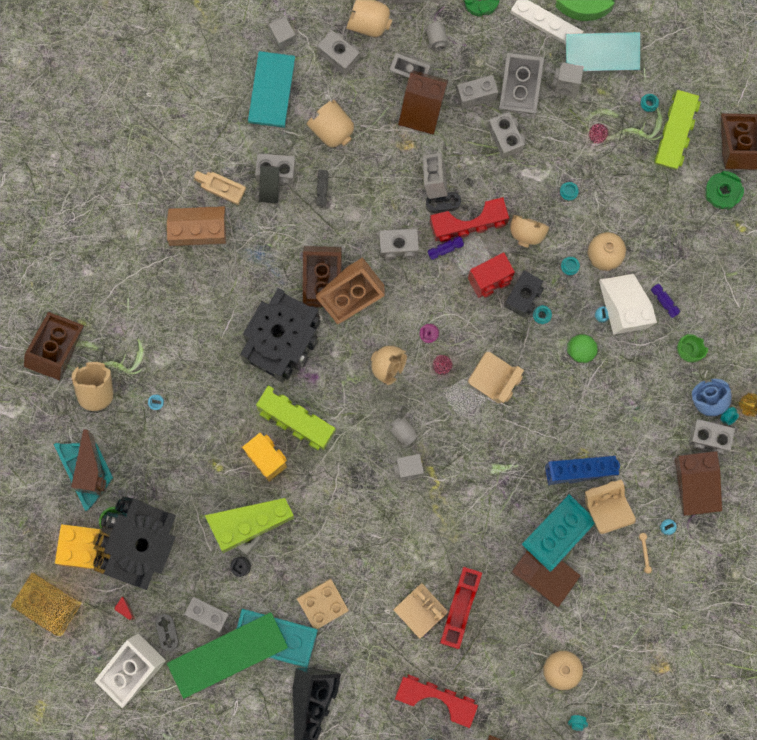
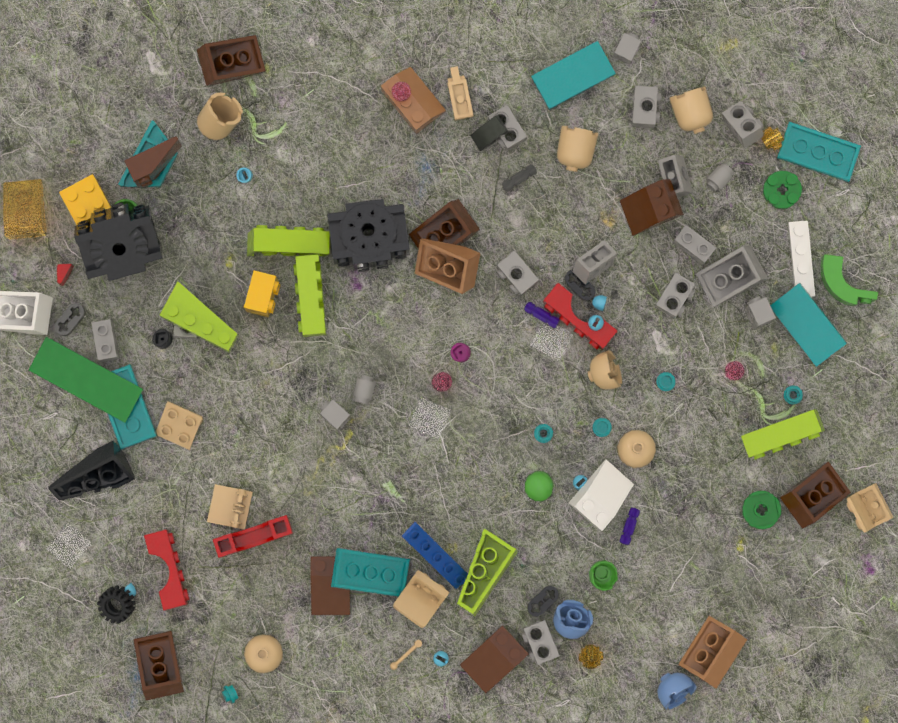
camera: 55 degrees right, 5 degrees up
tan cylinder [371,346,407,385] -> none
red brick [468,252,515,298] -> none
tan bracket [468,352,524,403] -> none
black brick [504,270,544,317] -> none
teal plate [720,407,739,425] -> none
none -> lime wedge [247,225,330,257]
none -> clear pink tile [392,82,411,102]
none -> lime wedge [457,528,518,616]
none -> black beam [527,586,559,617]
none -> medium azure hinge [588,315,604,331]
none -> medium azure hinge [592,295,607,311]

